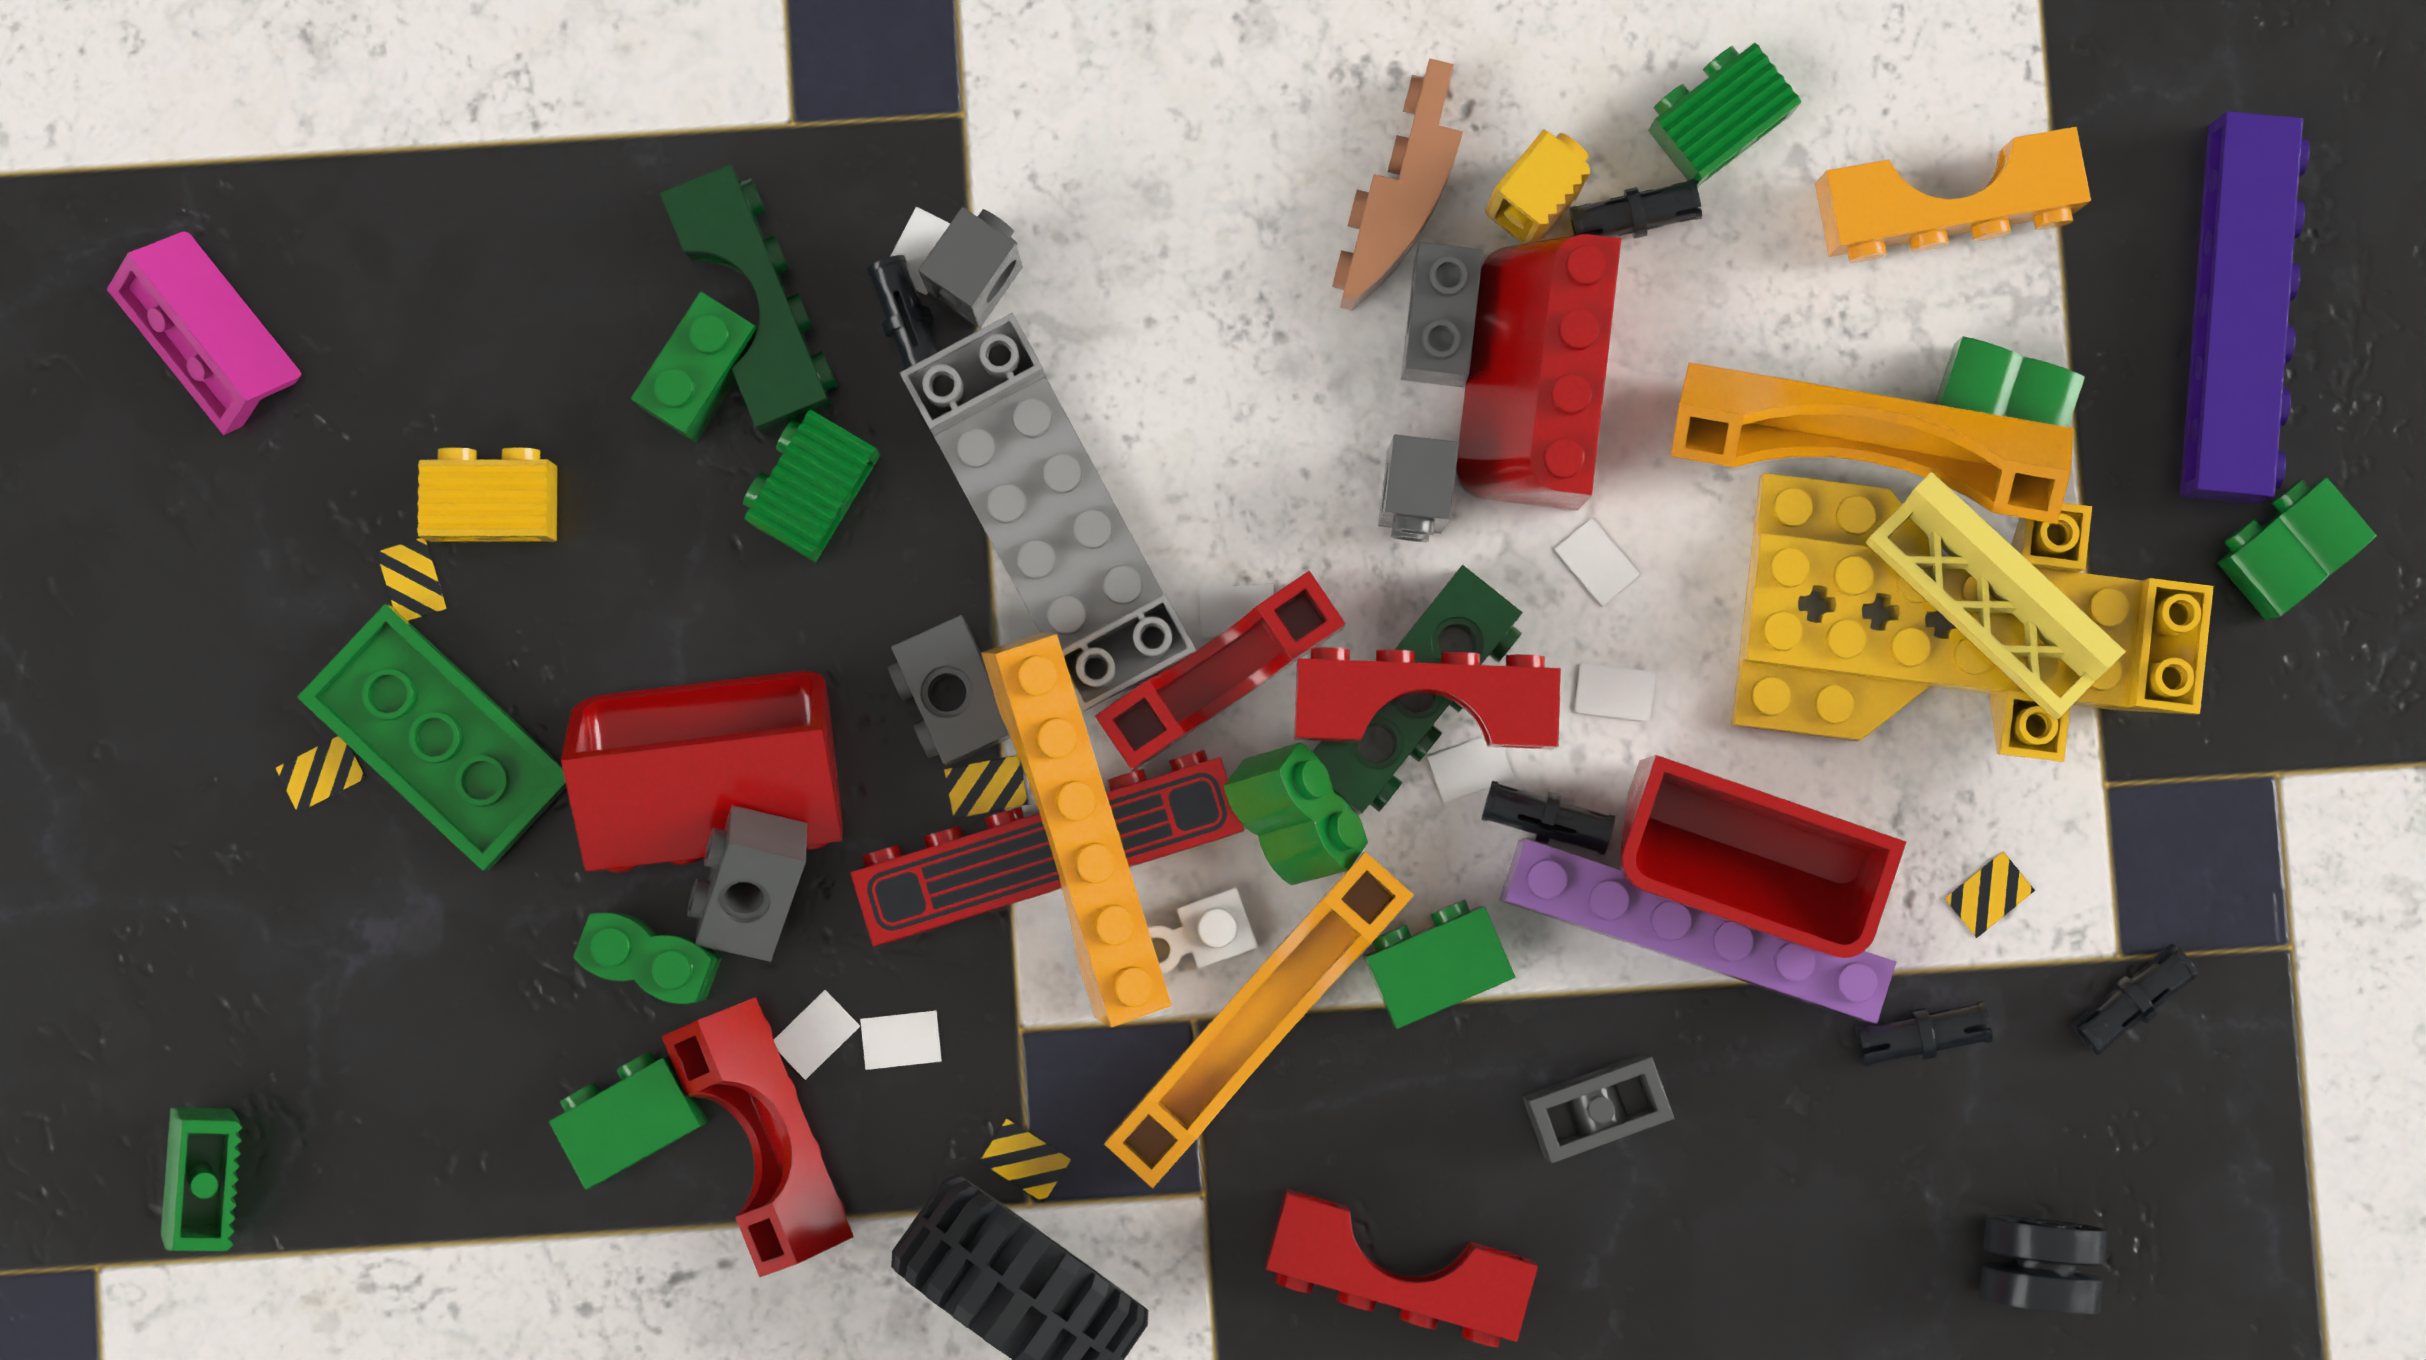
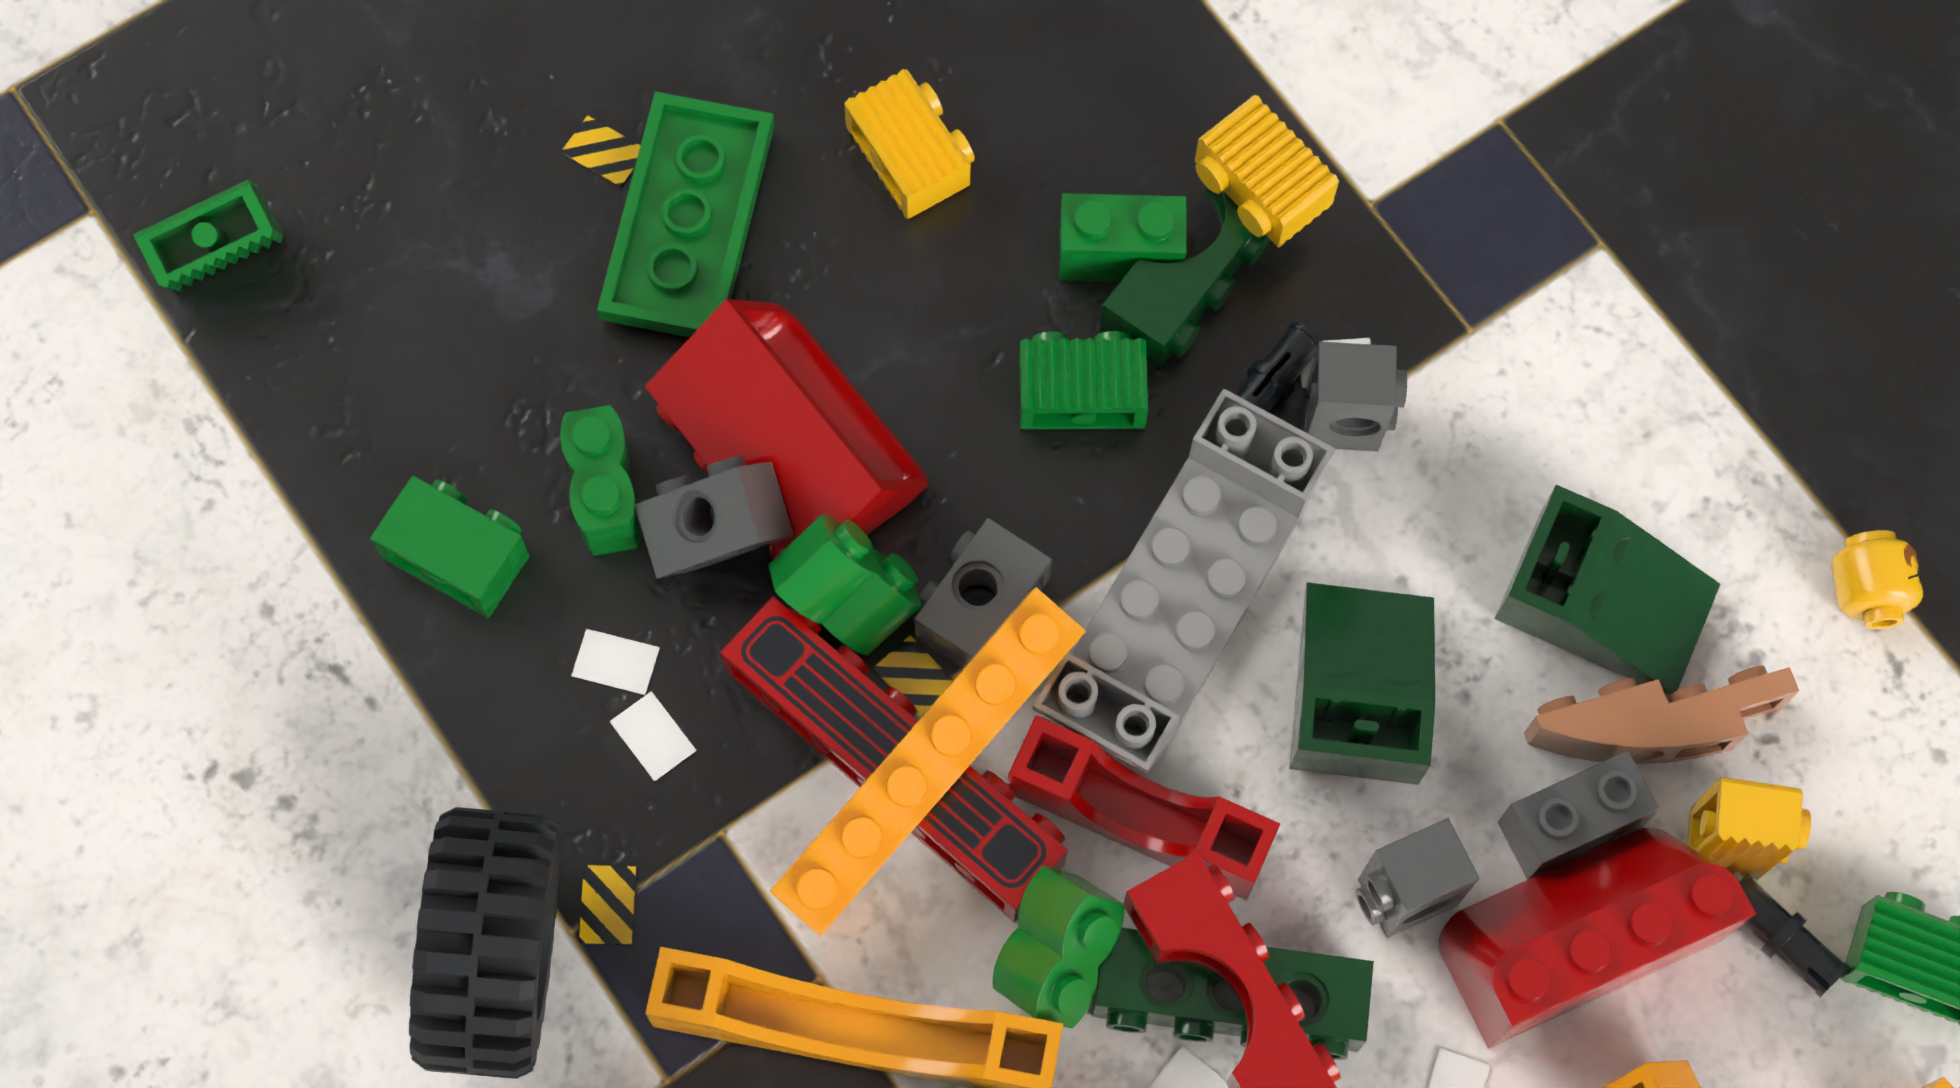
camera: 60 degrees right, 15 degrees down
sticker [377,538,447,621] -> none
red arch [661,997,854,1277] -> none
white plate [1148,887,1258,974] -> none
none -> green brick [768,514,921,656]
none -> yellow brick [1195,95,1339,247]
none -> dark green slope [1289,582,1436,785]
none -> dark green slope [1494,485,1721,696]

